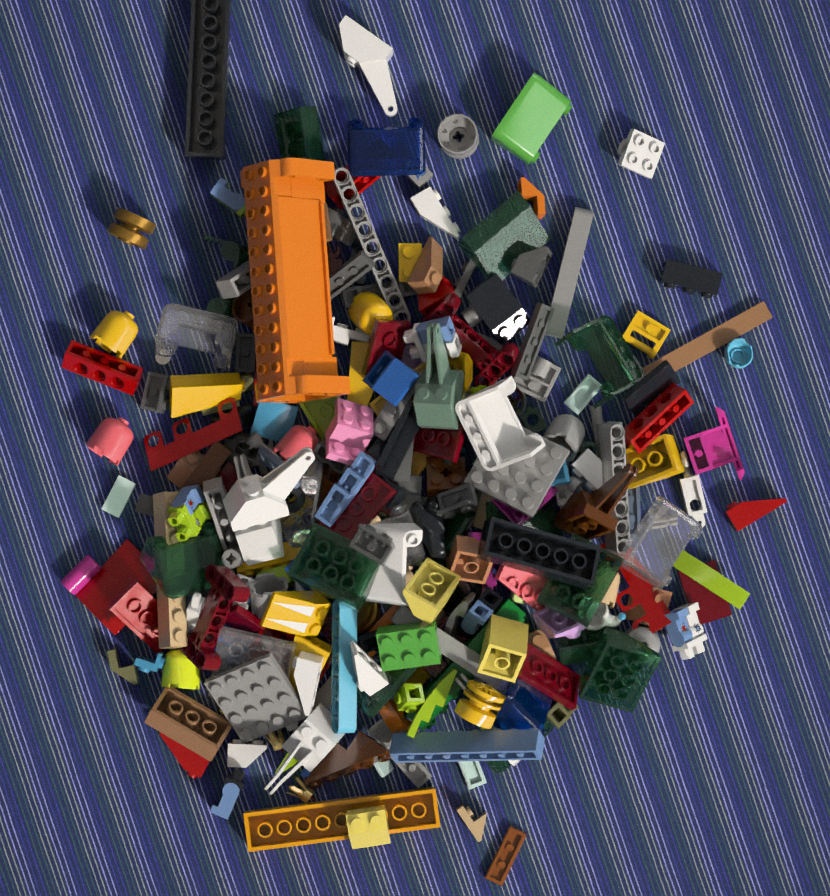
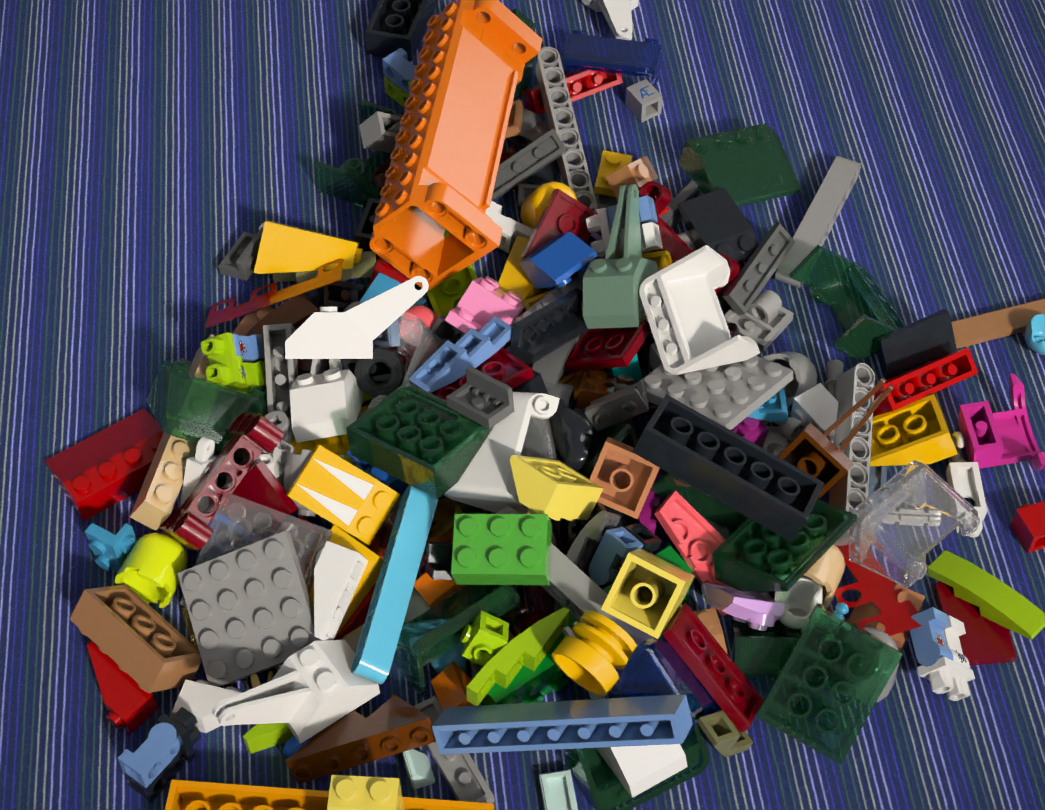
camera: 20 degrees right, 35 degrees down
dark pink brick [60,554,102,595] -> none
red brick [62,340,143,396] -> none
coral cylinder [86,417,133,466] -> none
yellow cylinder [90,310,138,359] -> none
light aqua tile [102,475,136,518] -> none
pearl gold wheel [107,207,156,249] -> none
plate [107,580,163,654] -> none
olive slope [107,649,140,685] -> none
clear windscreen [155,303,238,372] -> none
pearl gold piece [286,777,315,803] -> none
white slope [350,641,389,696] -> none
white slope [410,187,461,239] -> none
light grey wheel [438,114,479,159] -> none
windscreen [491,72,573,165] -> none
dark grey slope [510,246,553,288] -> none
orange slope [517,177,546,220] -> none
light aqua tile [564,374,603,415] -> none
white plate [617,129,665,179] -> none
yellow plate [620,310,671,360] -> none
black brick [660,259,723,299] -> none

